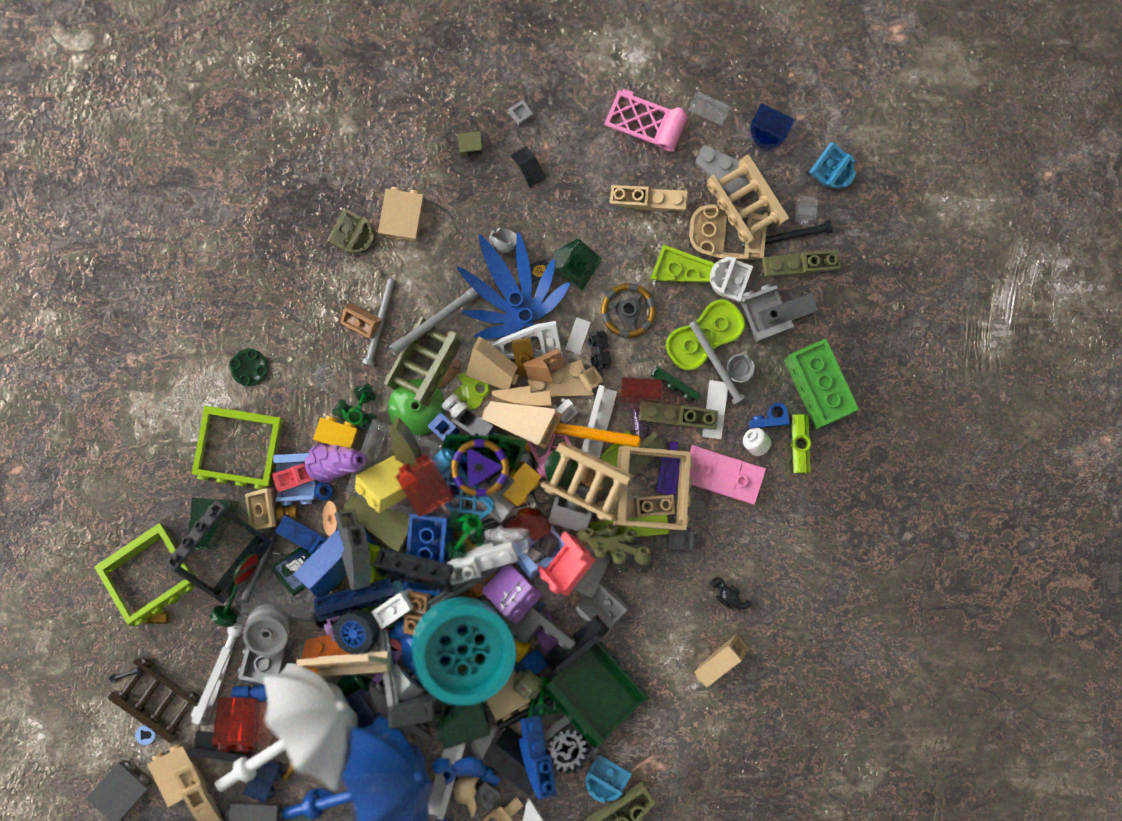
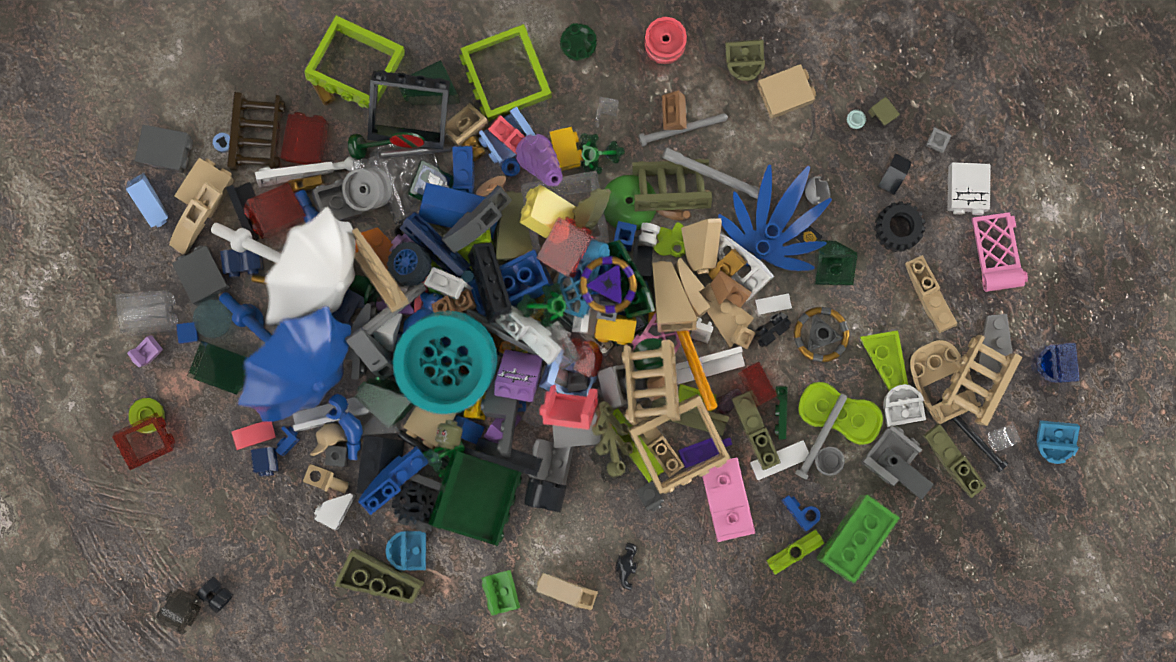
camera: 60 degrees right, 0 degrees up
black hinge [109,667,143,683] -> none
clear hinge [688,91,731,126] -> none
white head [743,428,771,456] -> none
none -> clear red brick [280,112,329,165]
none -> pearl gold bar [288,174,324,193]
none -> bright green bracket [482,570,520,616]
none -> black brick [524,478,567,513]
none -> coral wheel [644,17,687,64]
none -> light aqua plate [847,110,866,129]
none -> black tyre [874,201,926,252]
none -> white brick [948,163,990,215]

